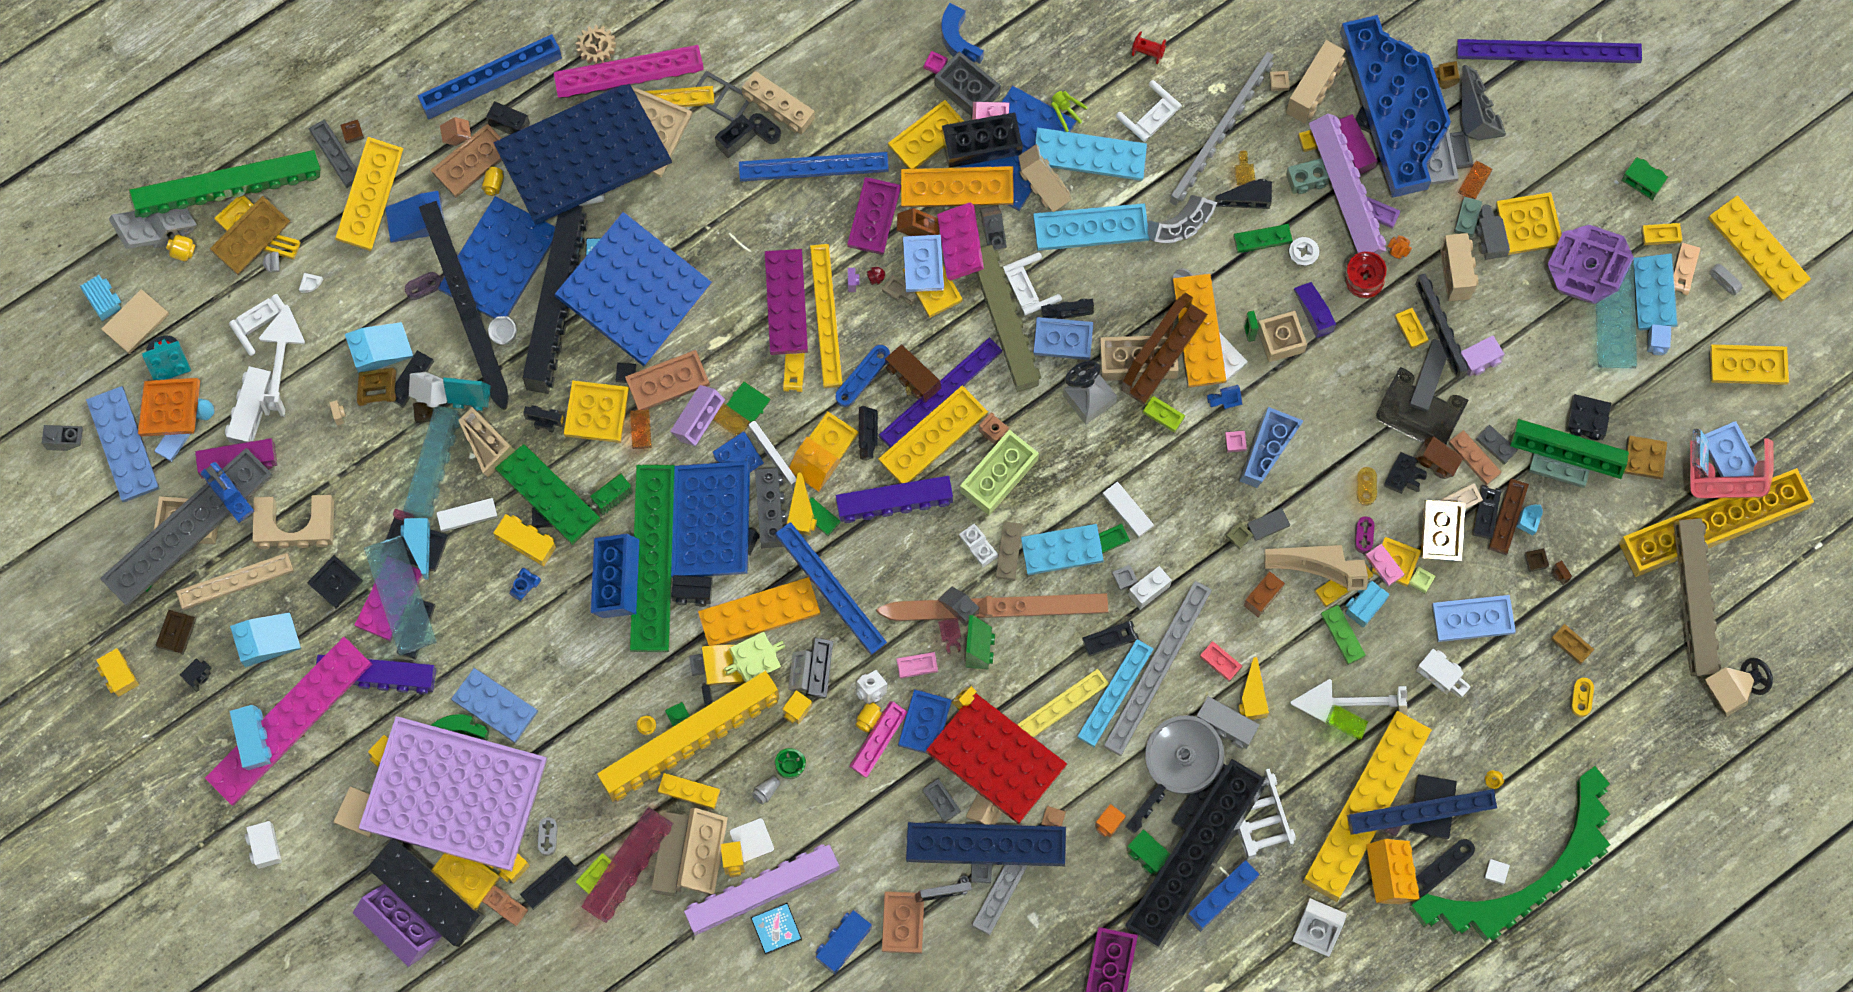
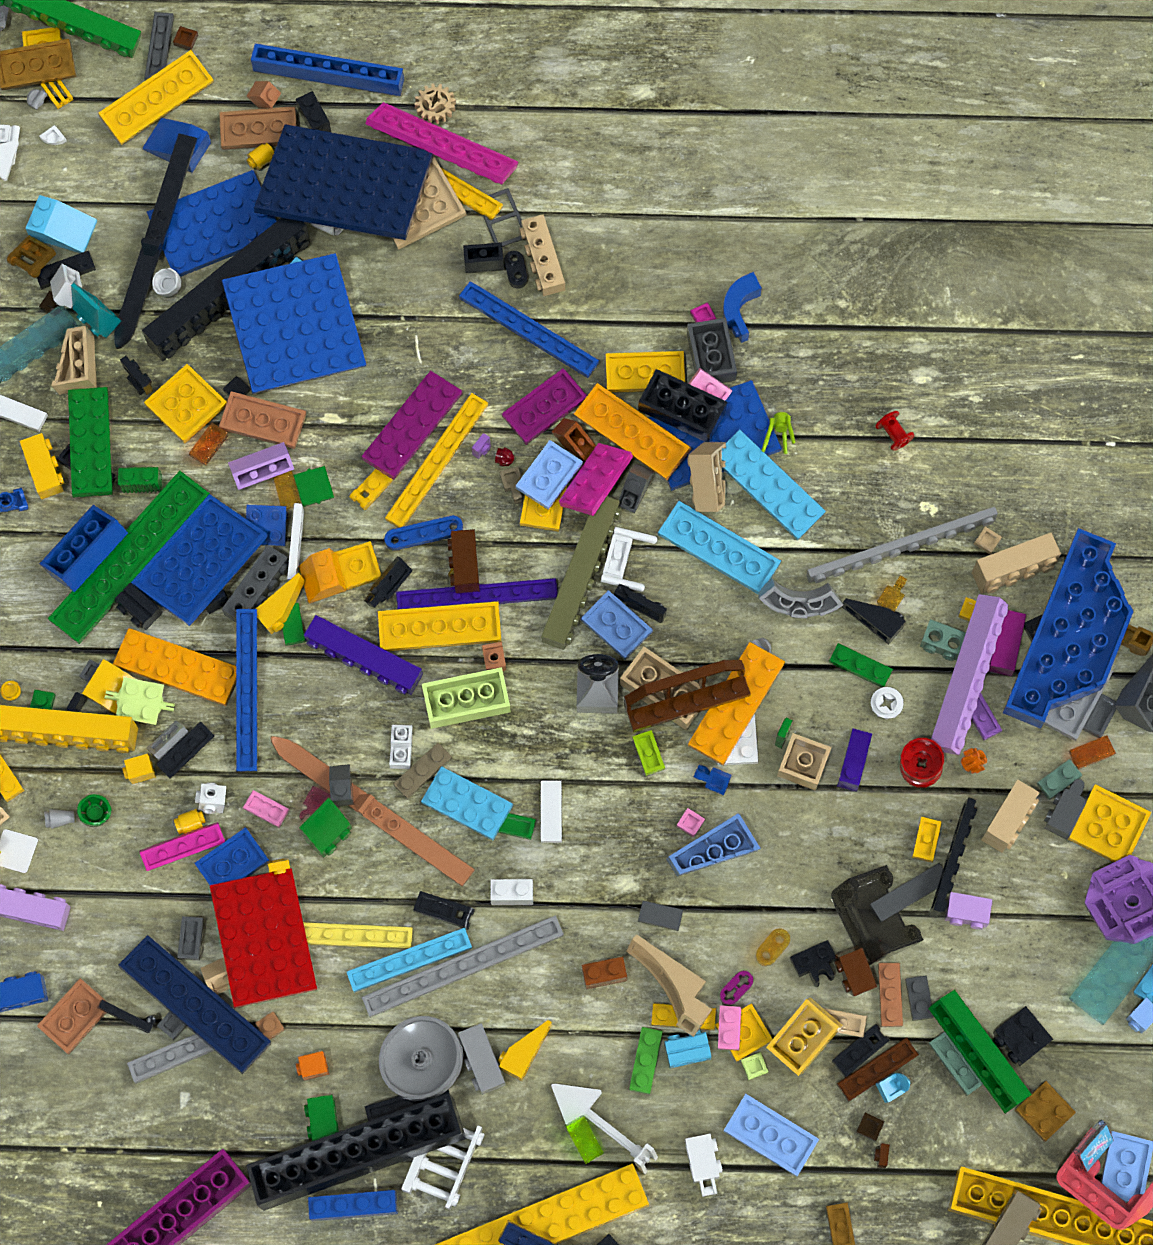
camera: 40 degrees right, 0 degrees up
clear purple plate [405,272,441,300] -> none
light grey plate [1112,565,1138,591] -> none
white plate [1116,80,1182,142] -> none
black hinge [1125,784,1166,834] -> none
coral plate [1200,641,1242,682] -> none
olive plate [1226,522,1254,550] -> none

